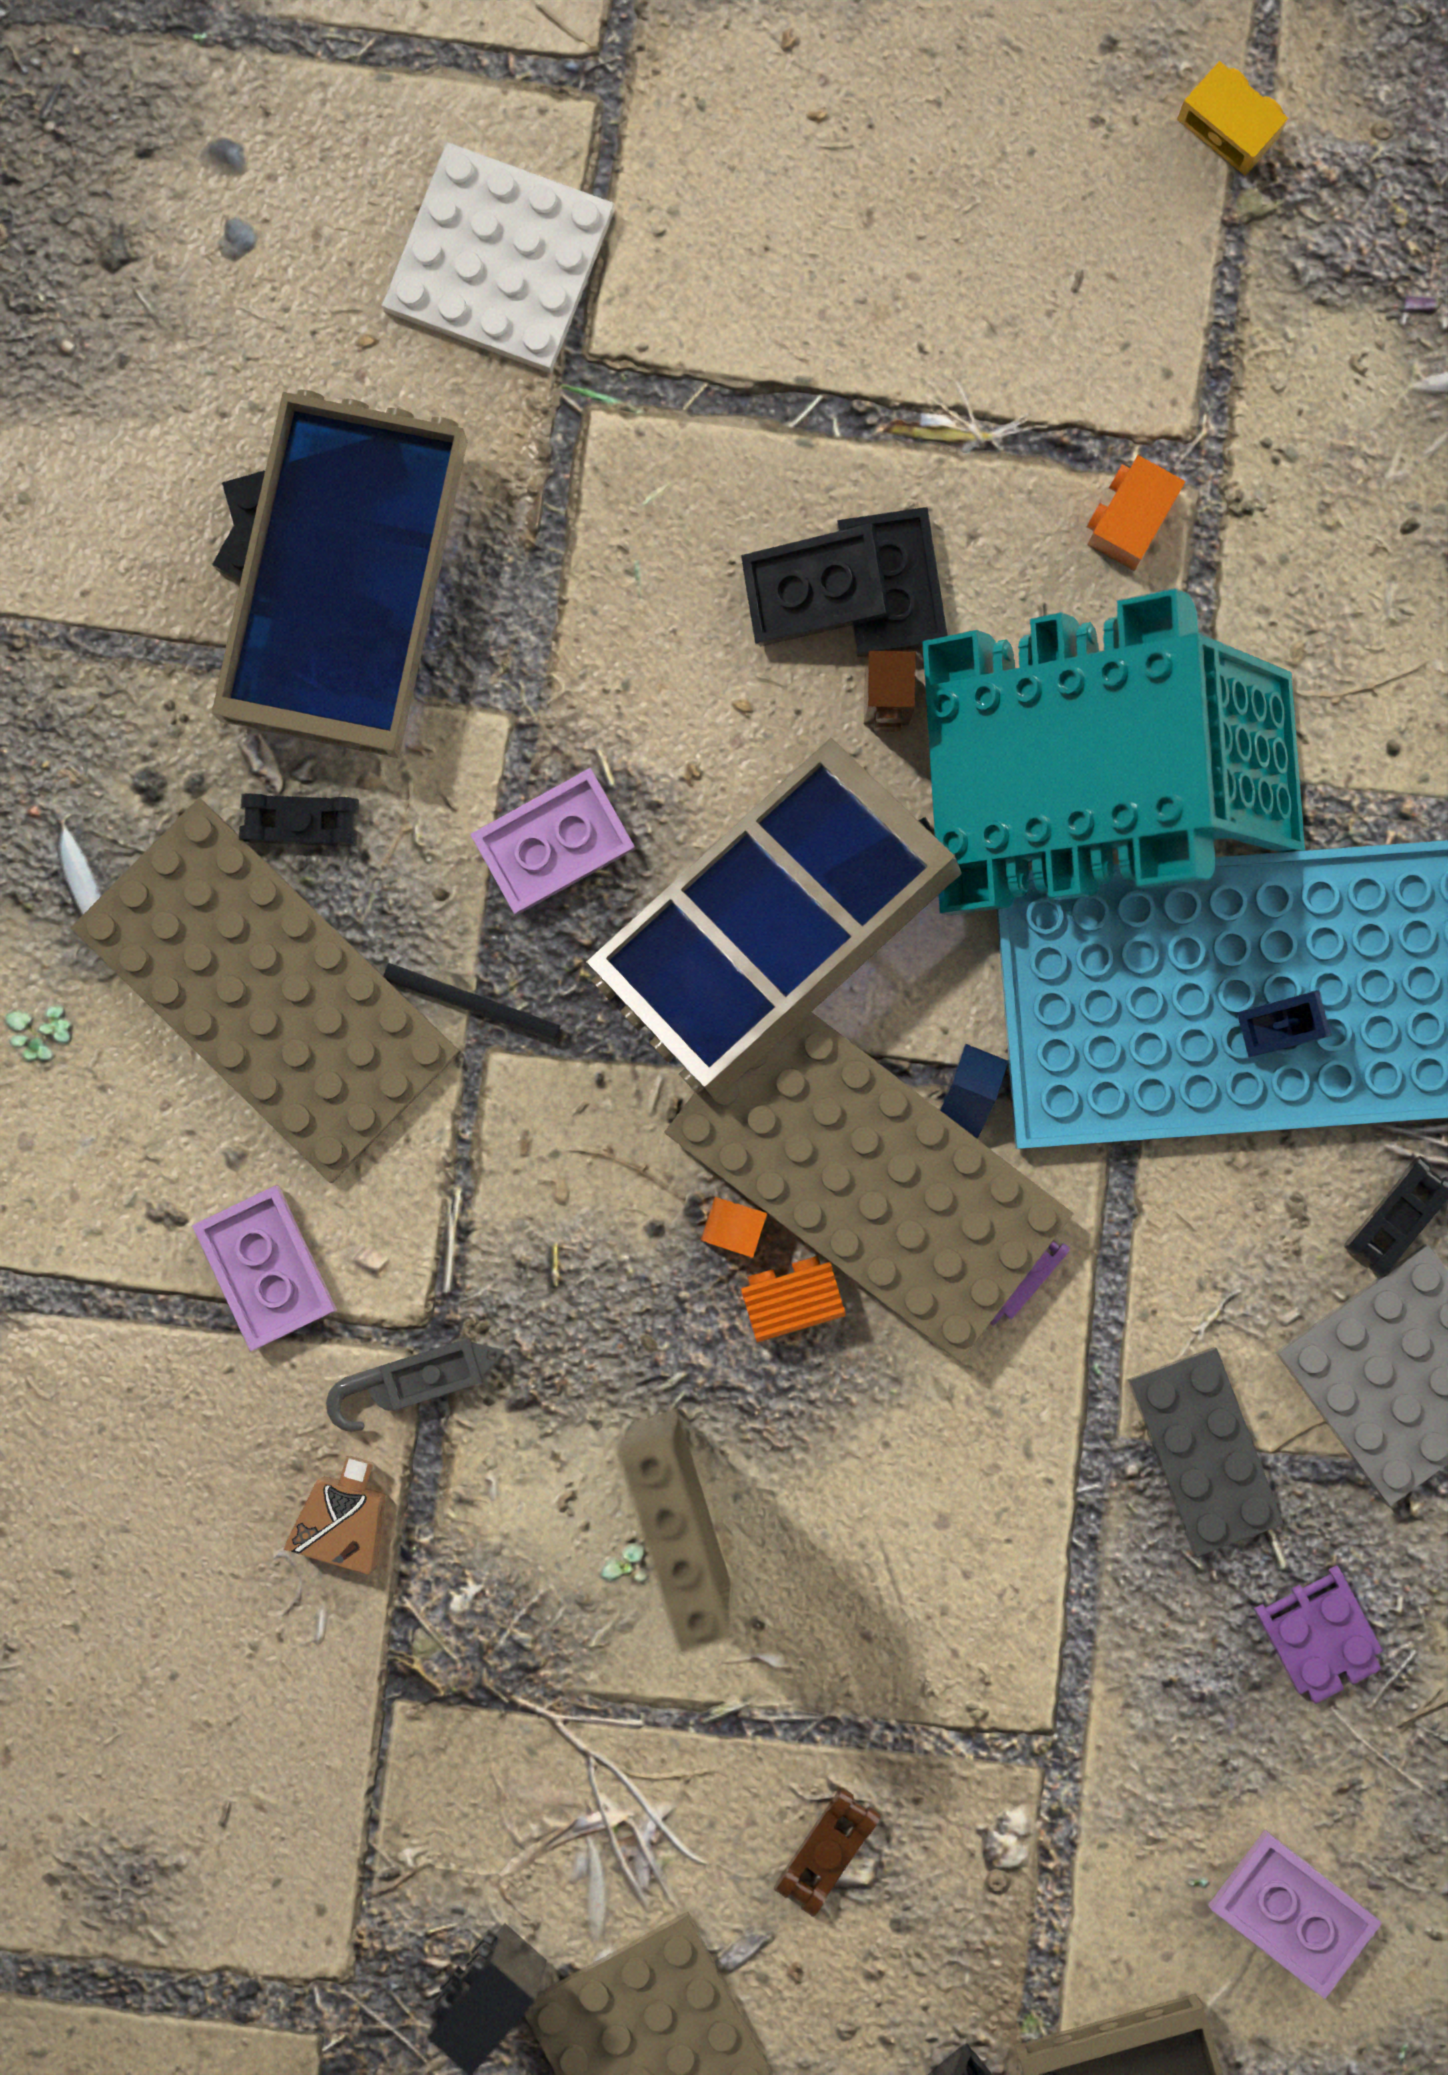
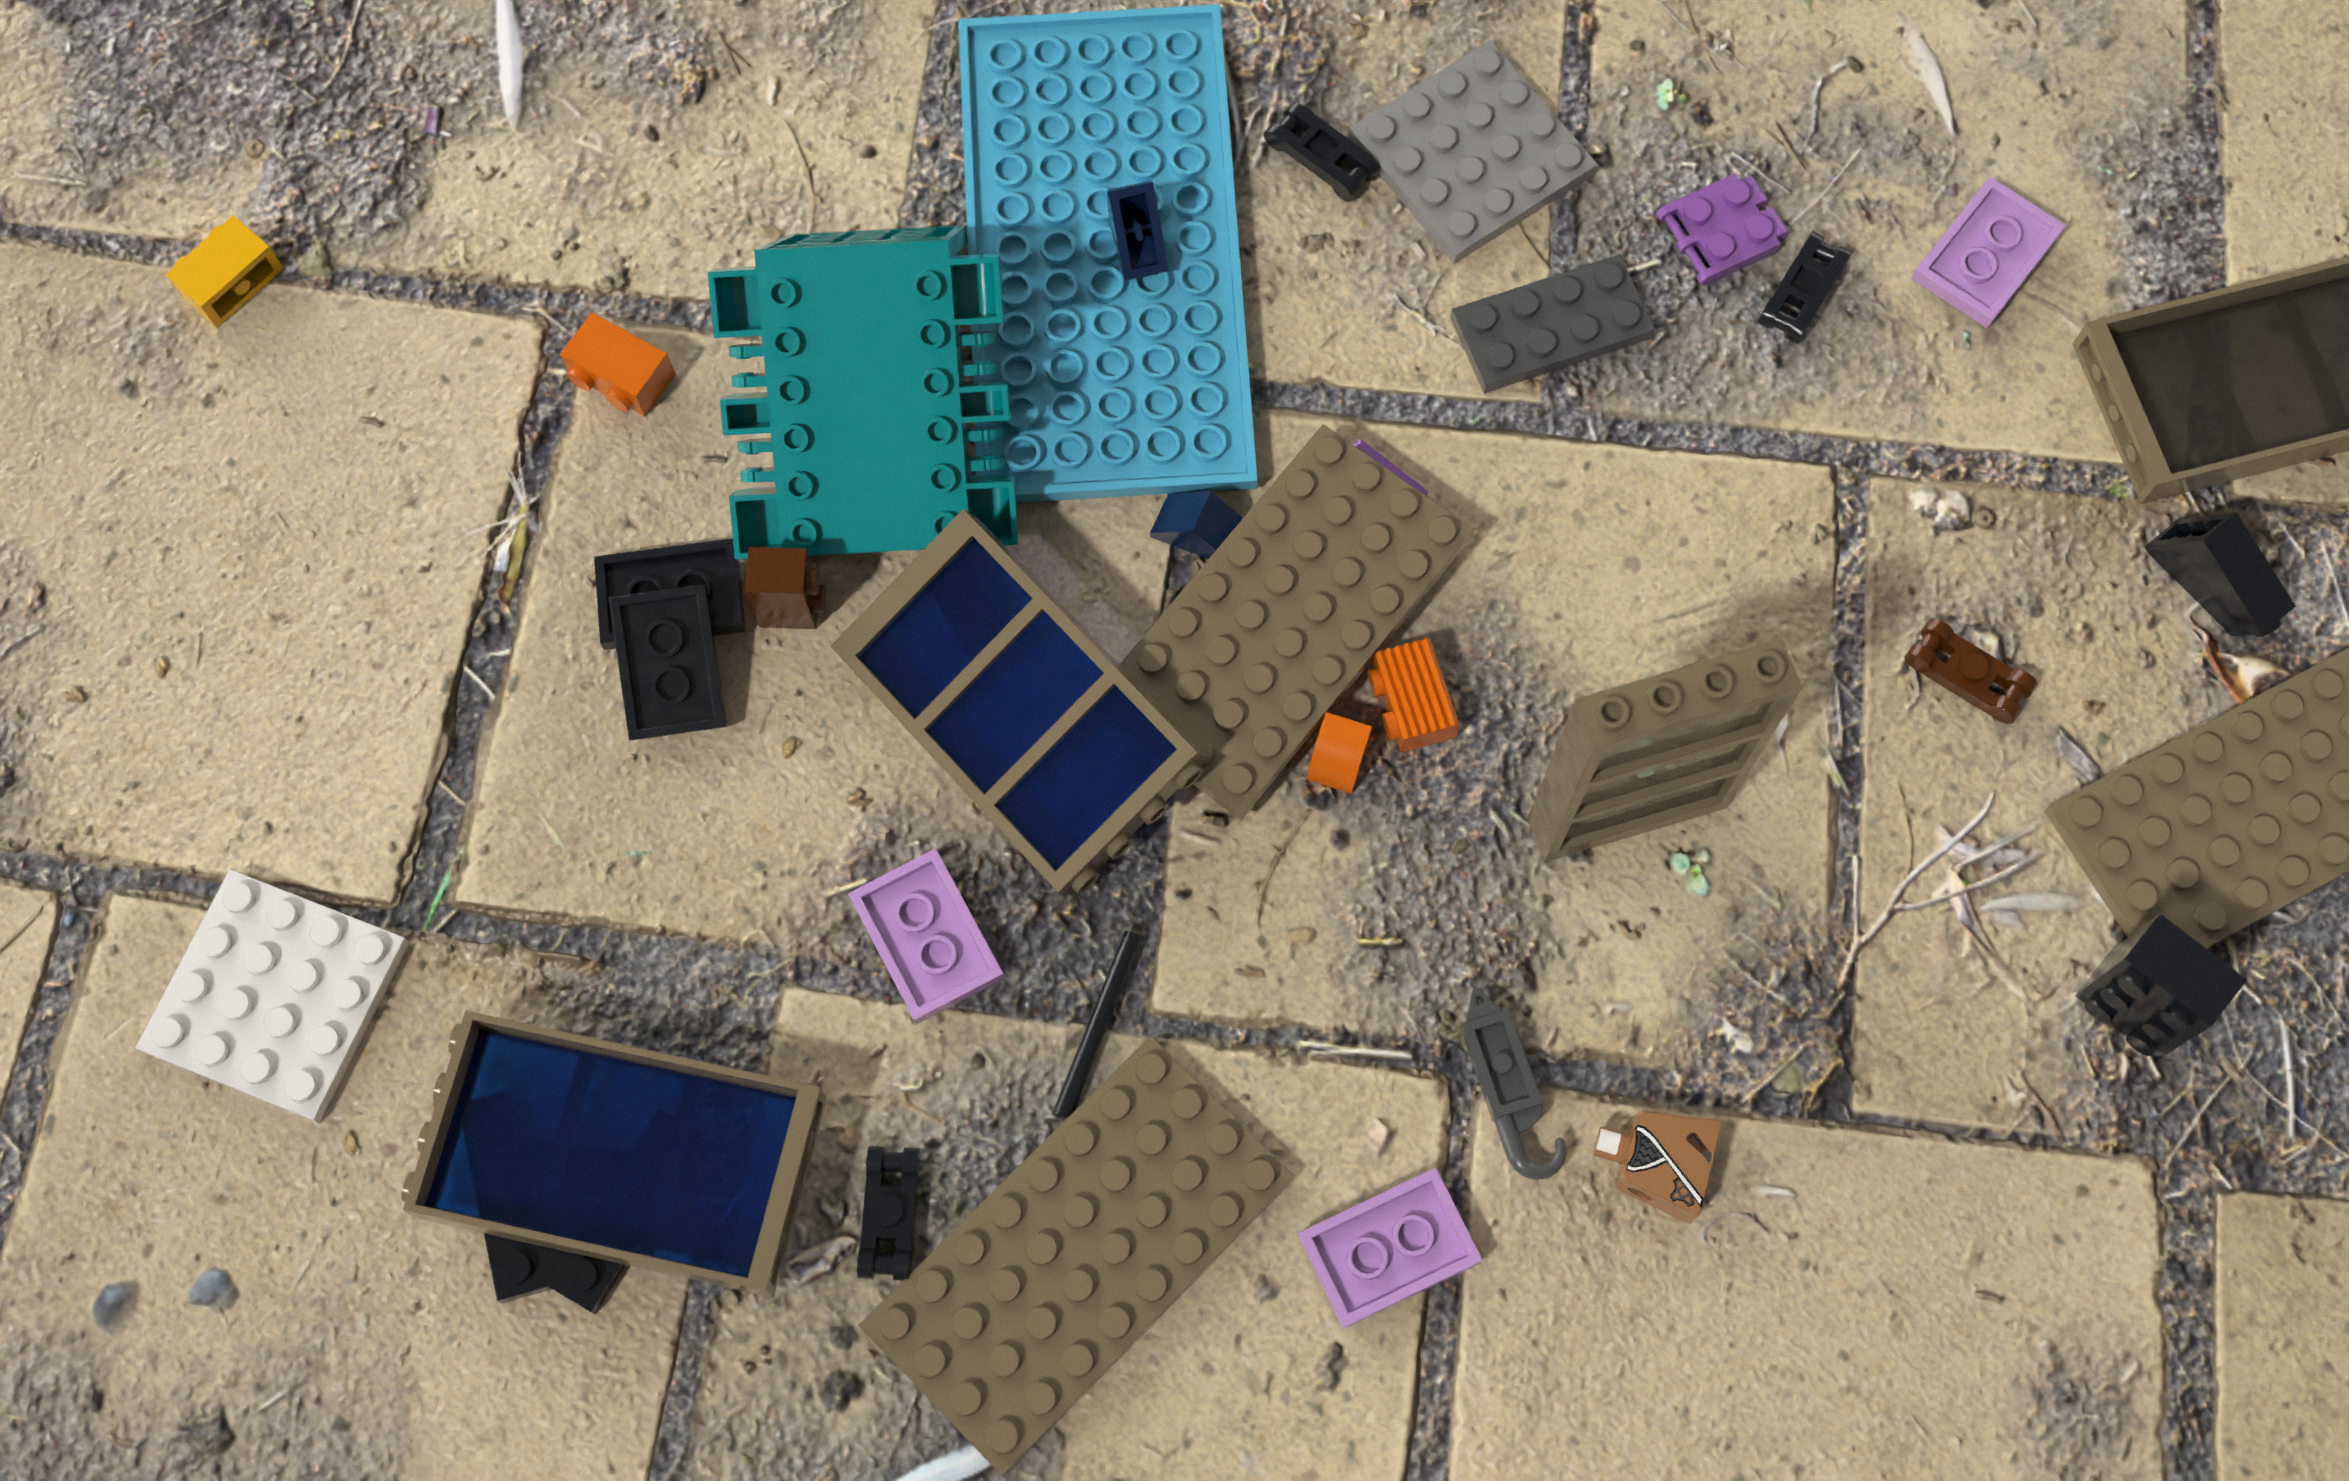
camera: 95 degrees left, 15 degrees down
none -> black plate [1757,231,1853,344]

